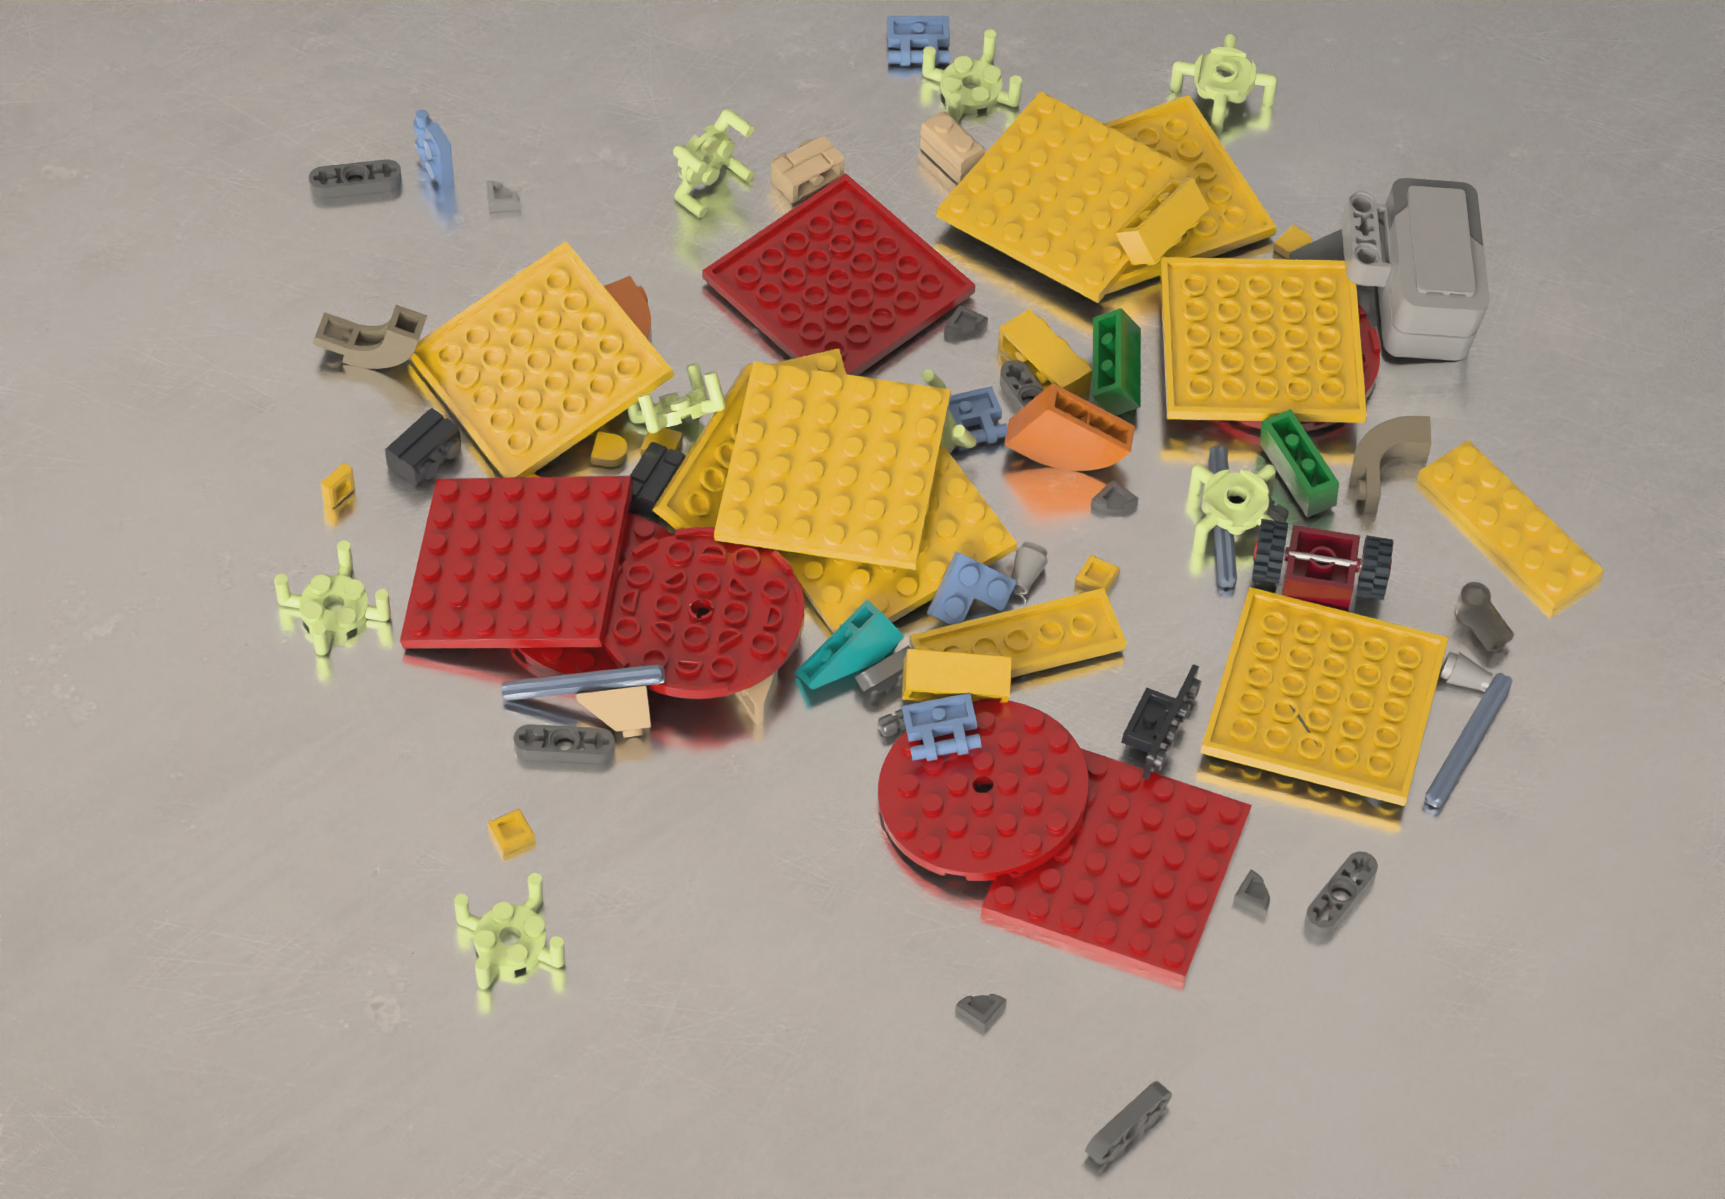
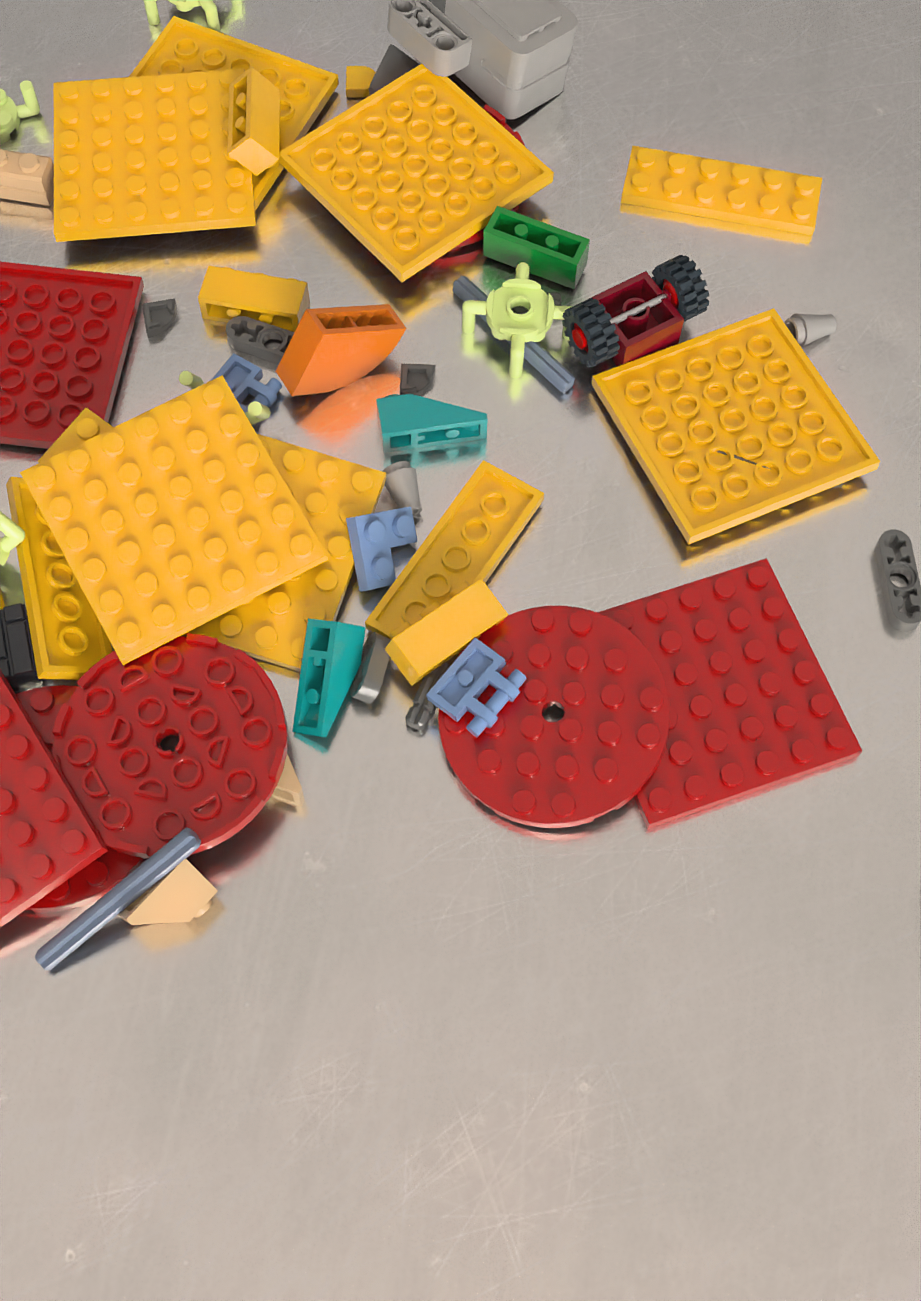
camera: 40 degrees left, 10 degrees up
yellowish green plate [454,873,565,989] -> none
yellow tile [487,808,535,855] -> none
dark grey beam [513,724,615,764] -> none
dark grey tile [955,994,1007,1031] -> none
yellow tile [1074,554,1121,594] -> none
green brick [1092,308,1141,416] -> none
black bracket [1121,664,1202,780] -> none
dark grey tile [1233,869,1270,917] -> none
dark tan arch [1349,416,1432,514] -> none
sand blue axle [1425,673,1512,808] -> none
clear smoke piece [1455,582,1514,652] -> none
none -> teal slope [376,394,488,453]

